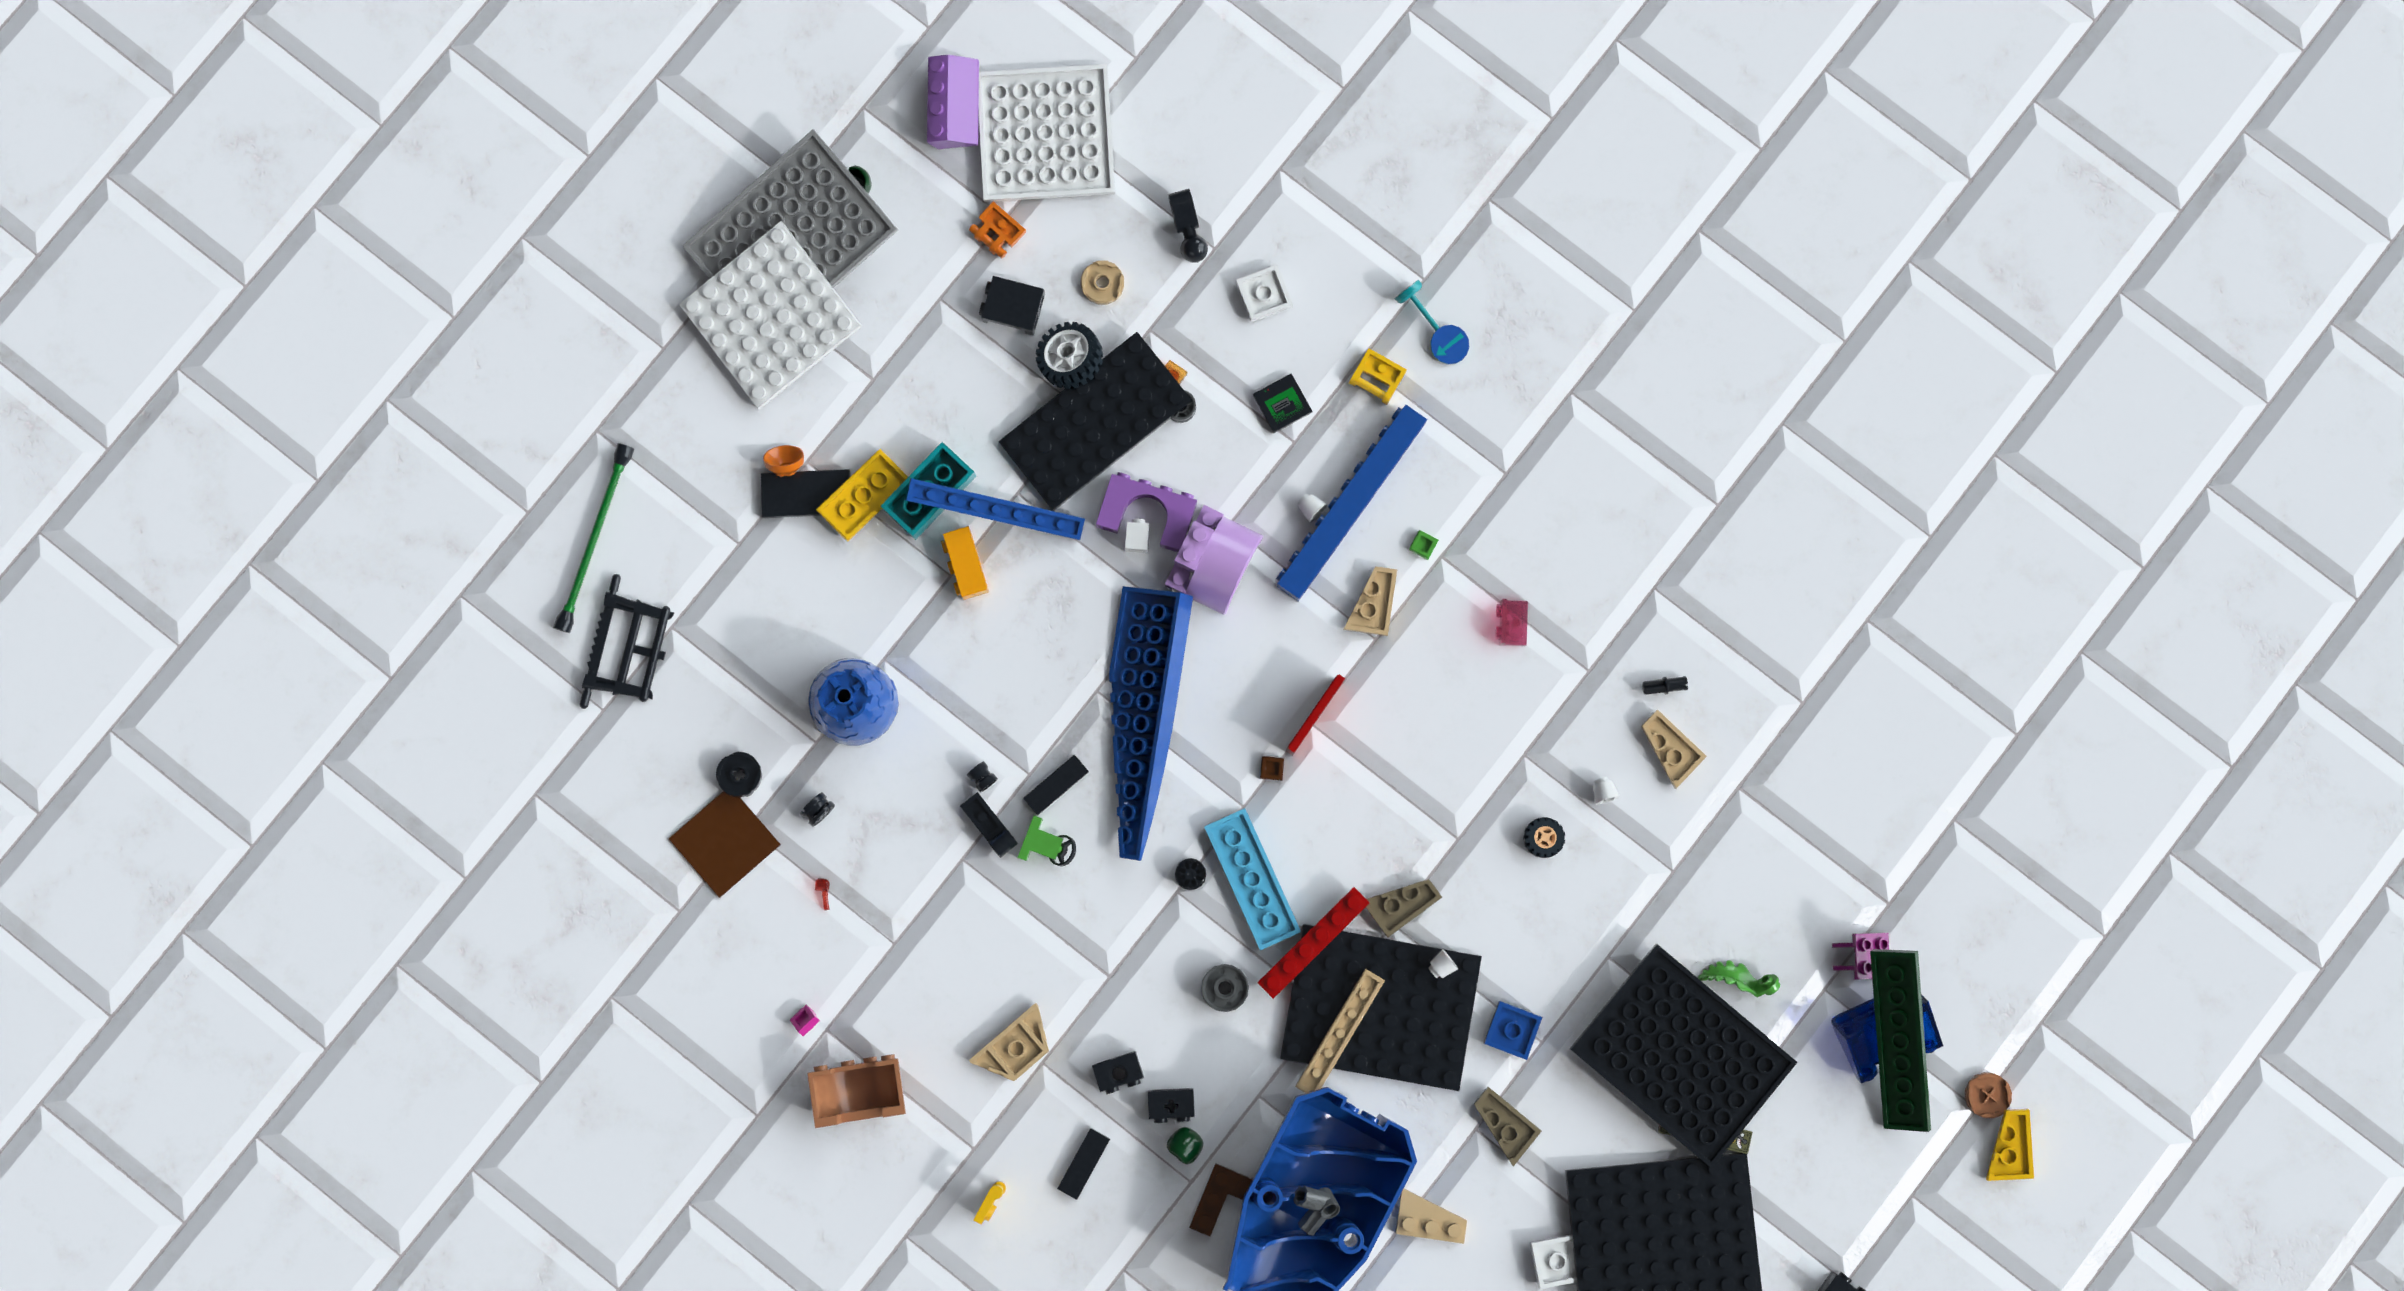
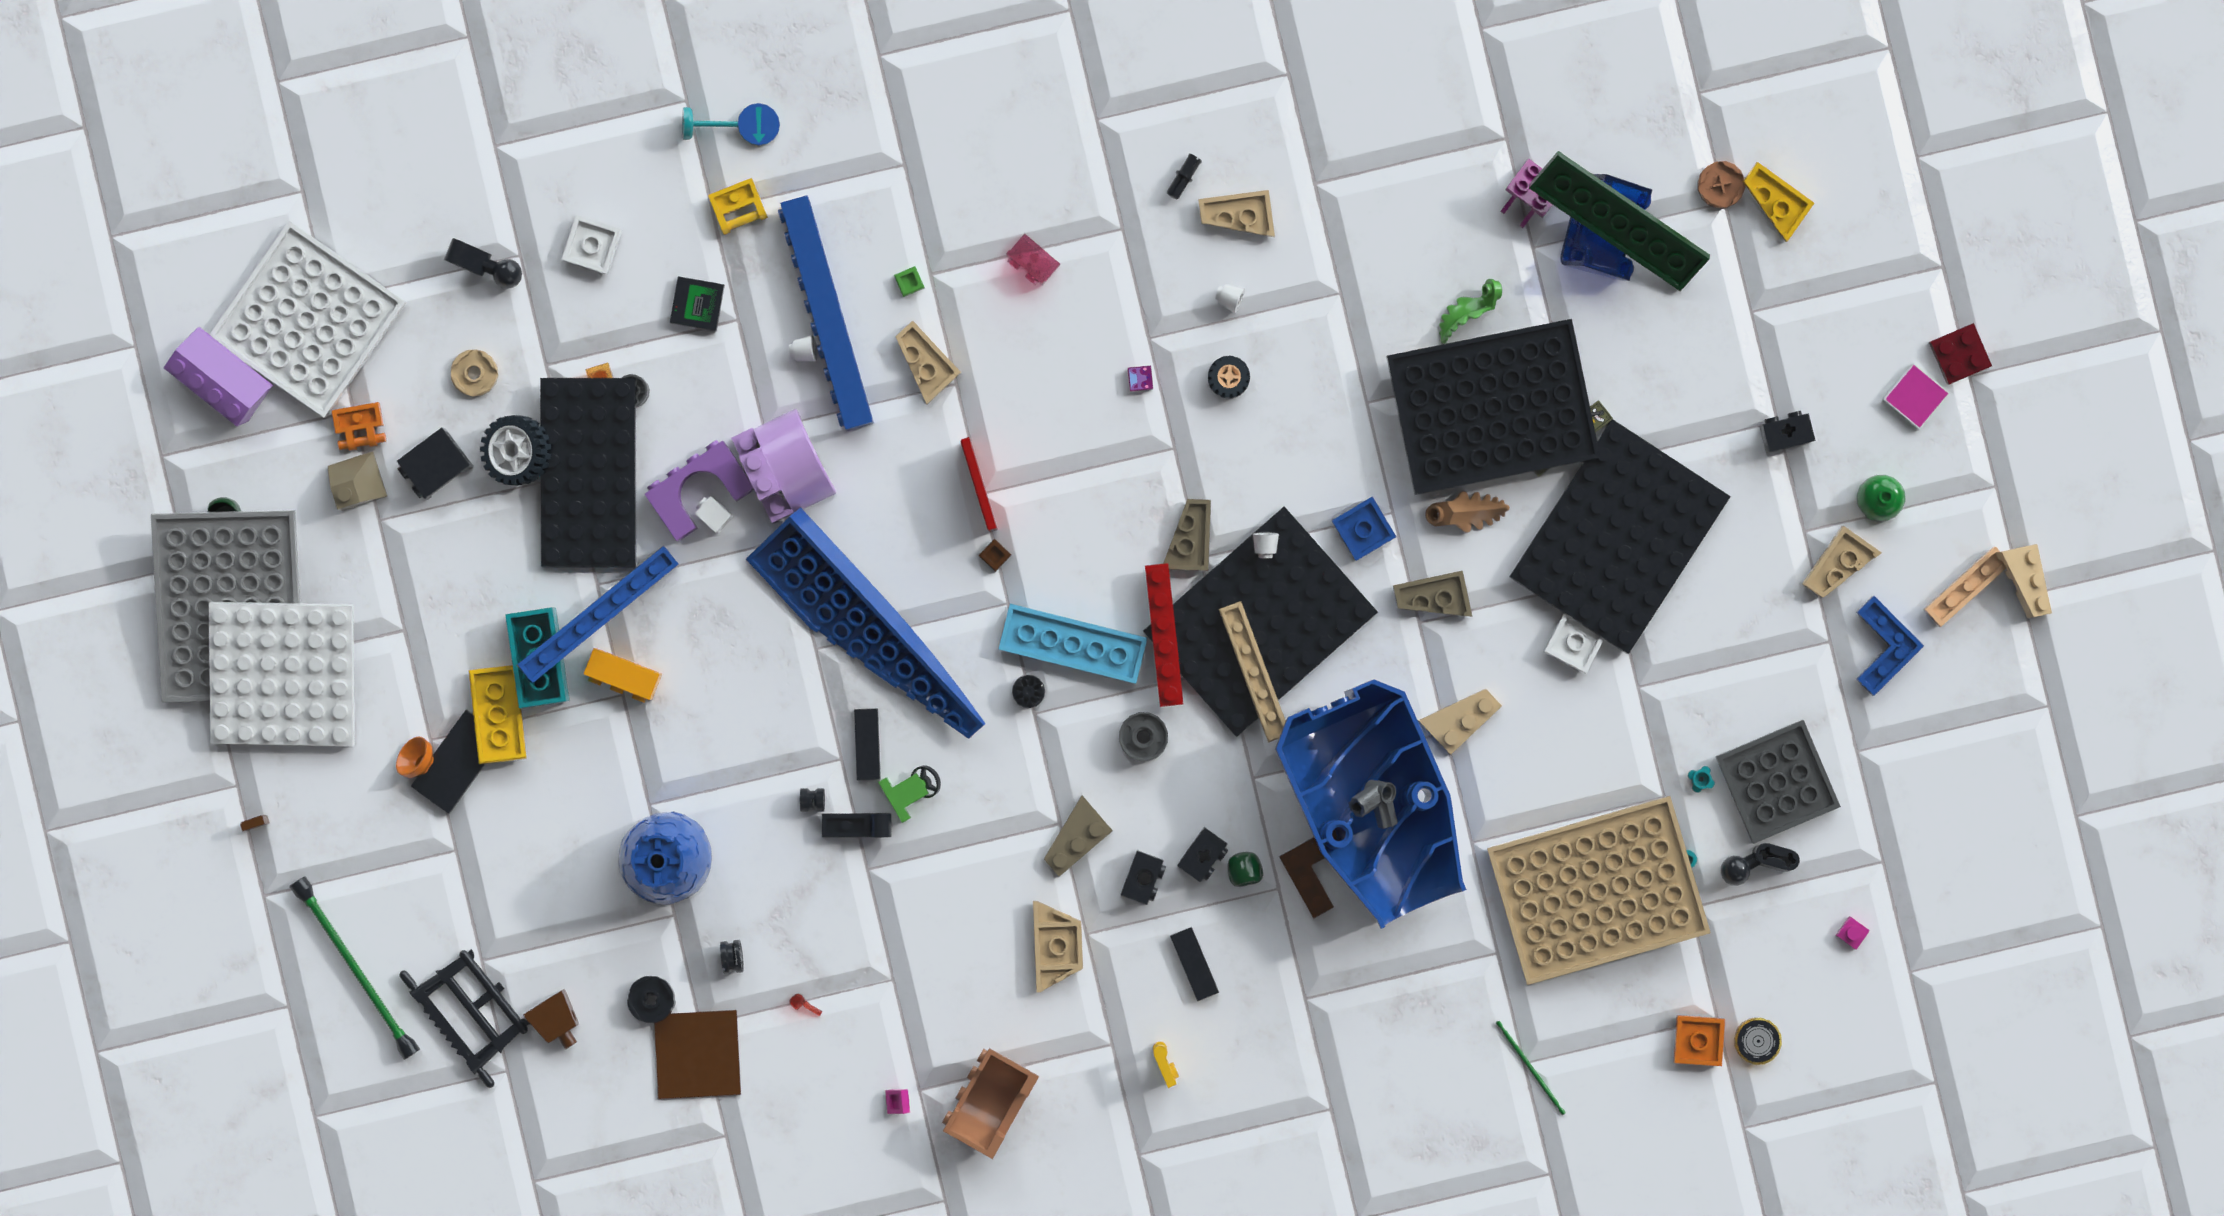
camera: 50 degrees left, 5 degrees up
none -> reddish brown tile [240,815,270,831]
none -> dark tan slope [328,451,387,511]
none -> reddish brown torso [523,989,579,1050]
none -> dark tan wing [1044,795,1113,877]
none -> tile [1128,365,1153,392]
none -> medium nougat plant [1425,491,1510,533]

